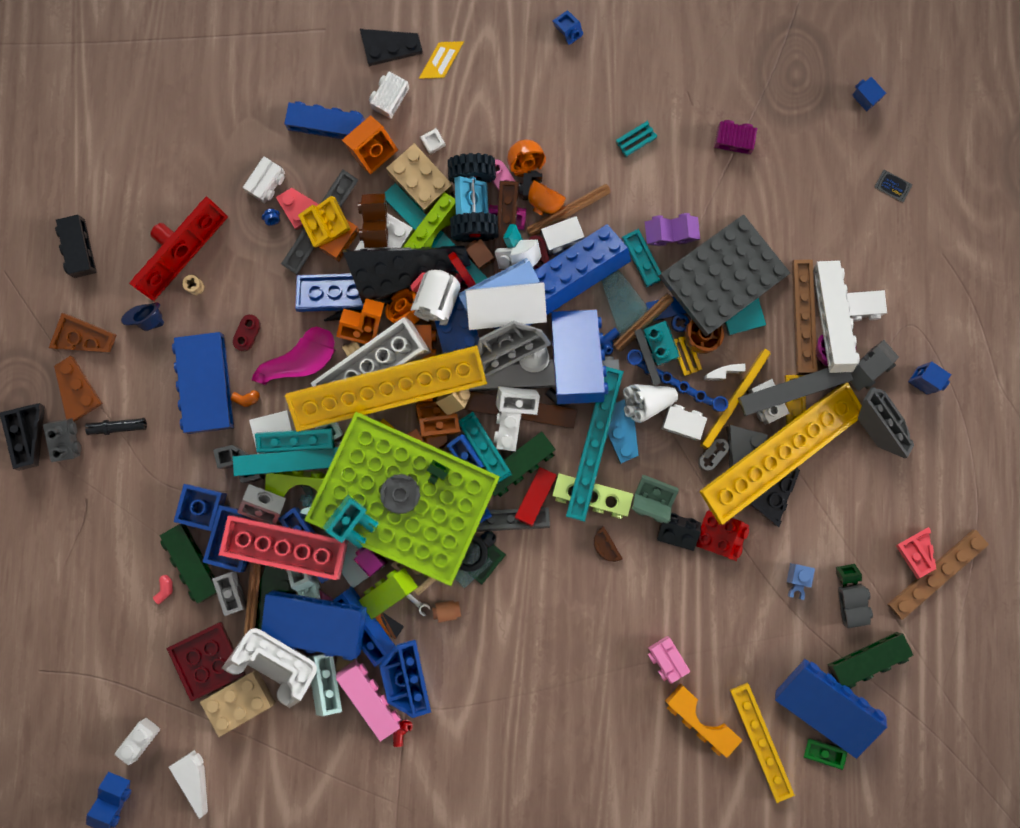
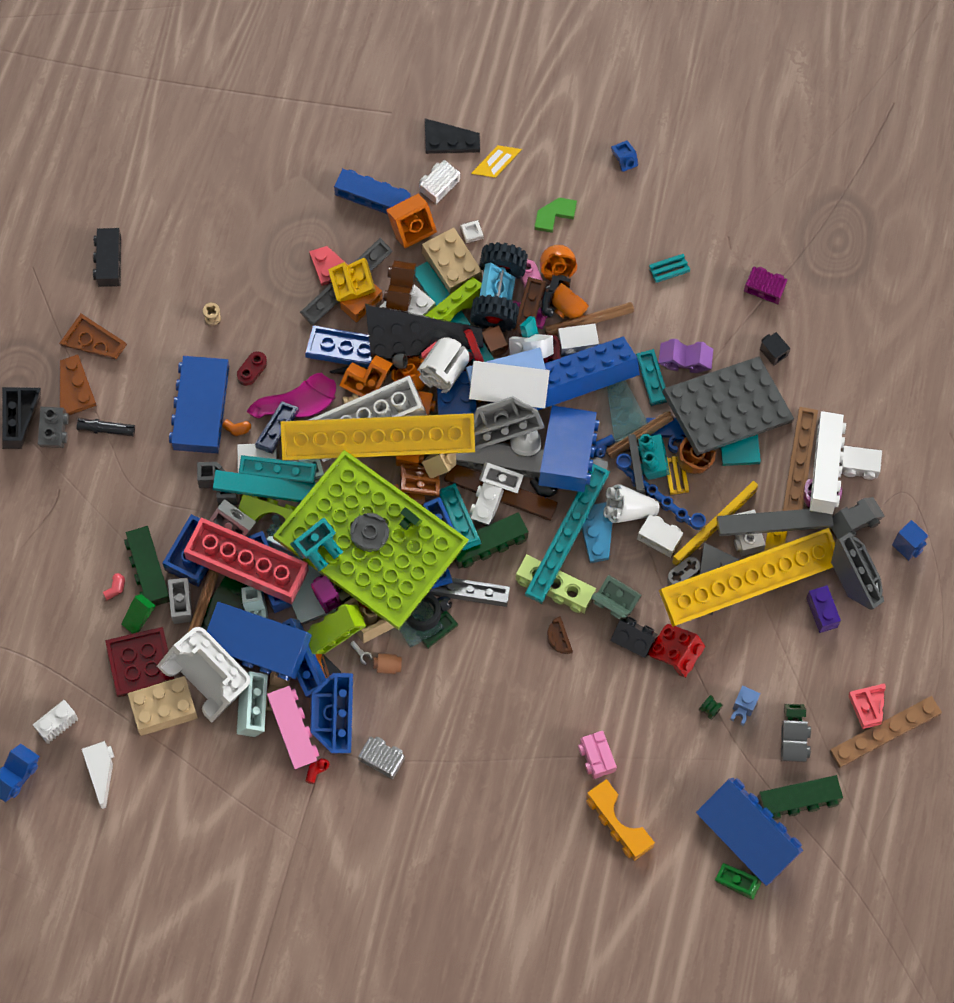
camera: 10 degrees right, 15 degrees down
dark blue piece [121,302,164,331] -> none
red plate [129,196,228,301] -> none
blue brick [174,484,227,531] -> none
white brick [242,156,285,204] -> none
blue plate [262,209,280,226] -> none
red tile [515,467,557,527] -> none
white slope [704,364,745,381] -> none
yellow plate [729,683,795,803] -> none
black wing [750,468,800,527] -> none
blue brick [852,76,886,112] -> none
sticker [875,170,913,202] -> none
none -> green slope [121,594,155,634]
none -> dark blue tile [255,401,299,454]
none -> light grey brick [358,736,405,779]
none -> dark grey hinge [392,354,408,369]
none -> bright green tile [534,198,577,233]
none -> black arm [541,289,554,318]
none -> dark green wheel [699,695,723,720]
none -> black brick [760,332,790,366]
none -> dark purple brick [806,585,841,633]

